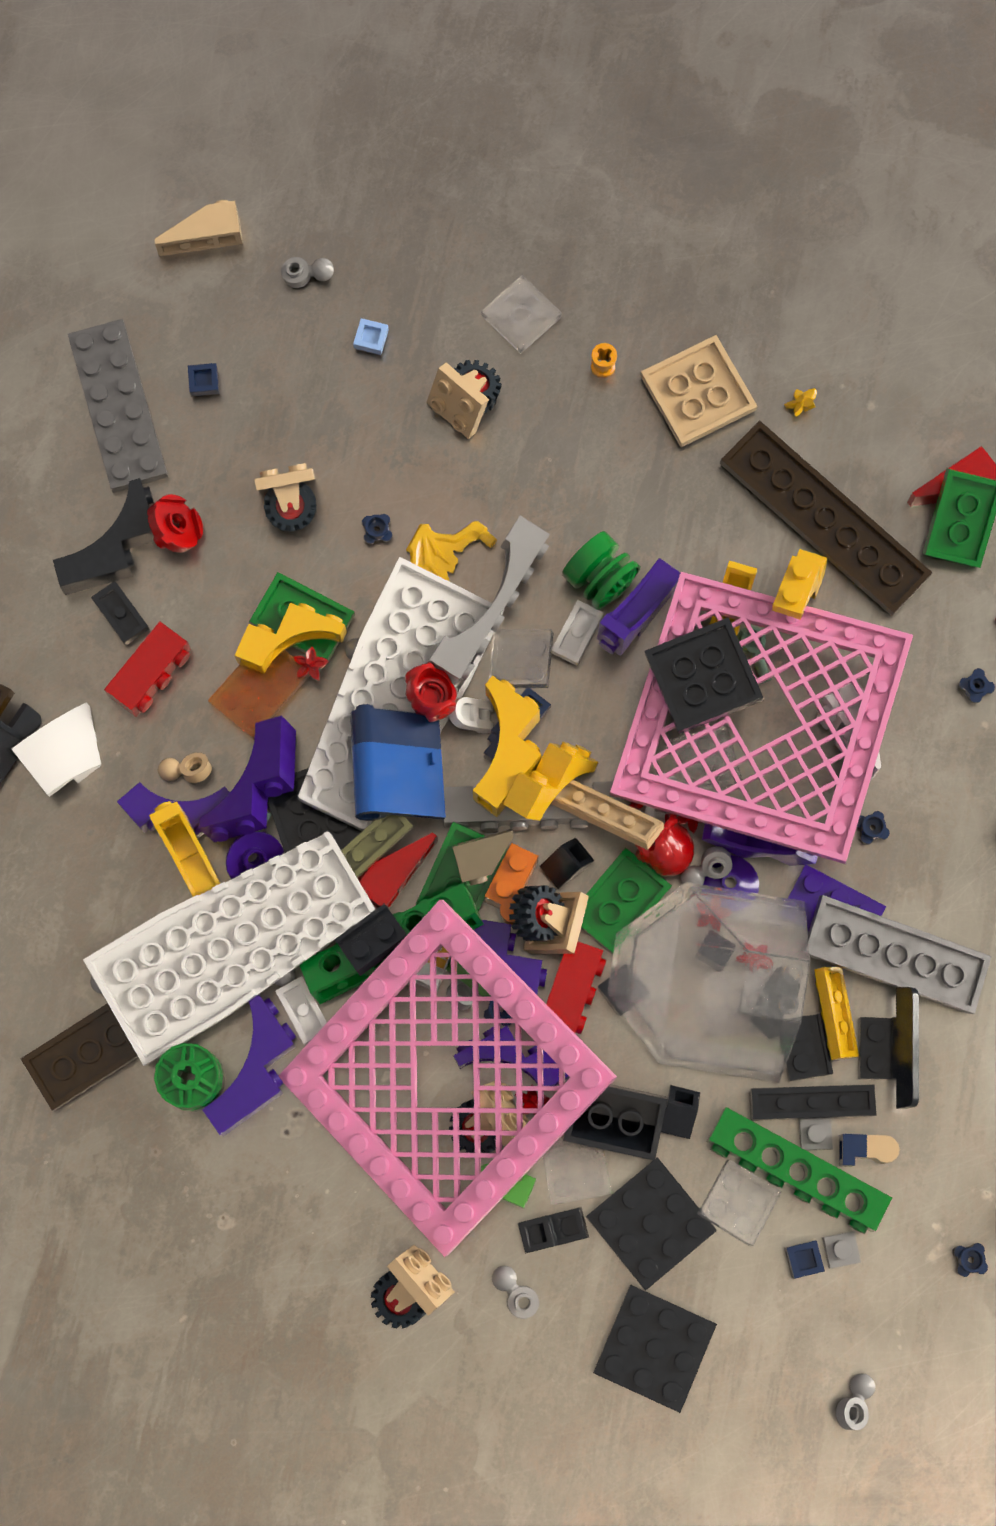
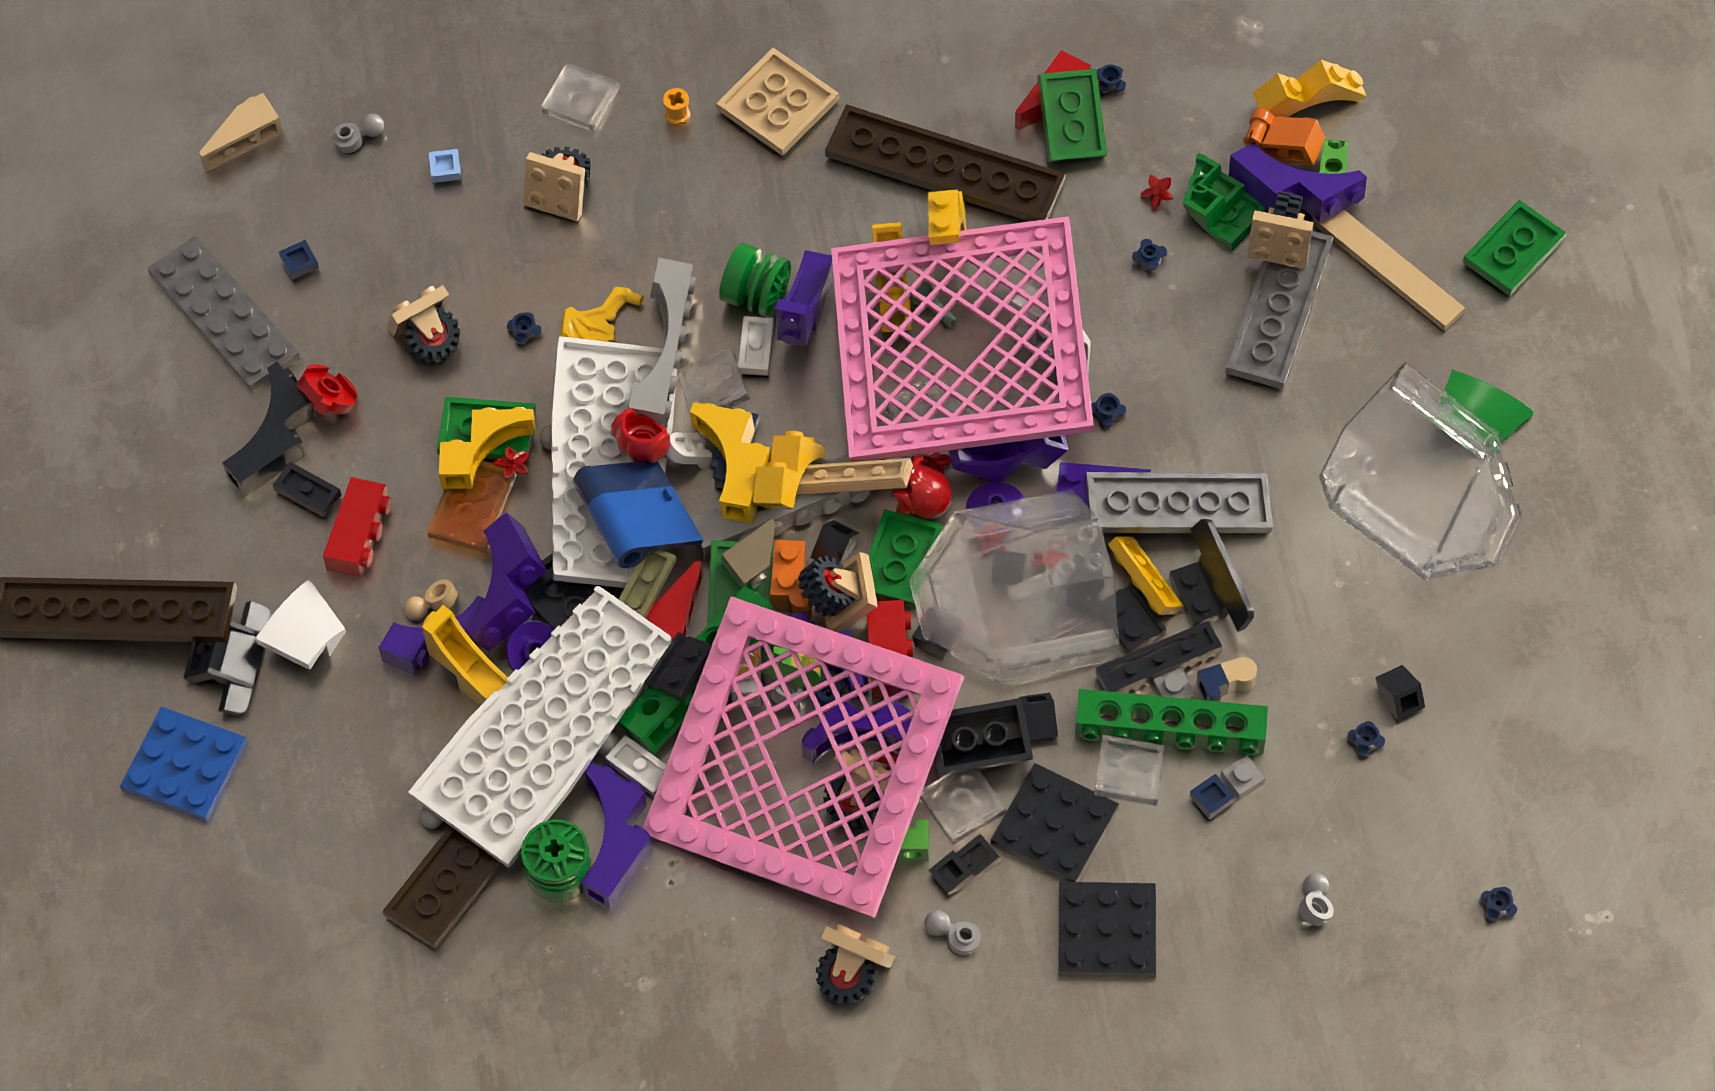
camera: 20 degrees left, 15 degrees down
black plate [644,617,764,734] -> none
light grey plate [681,846,732,890] -> none
yellow plant [784,388,817,417] -> none

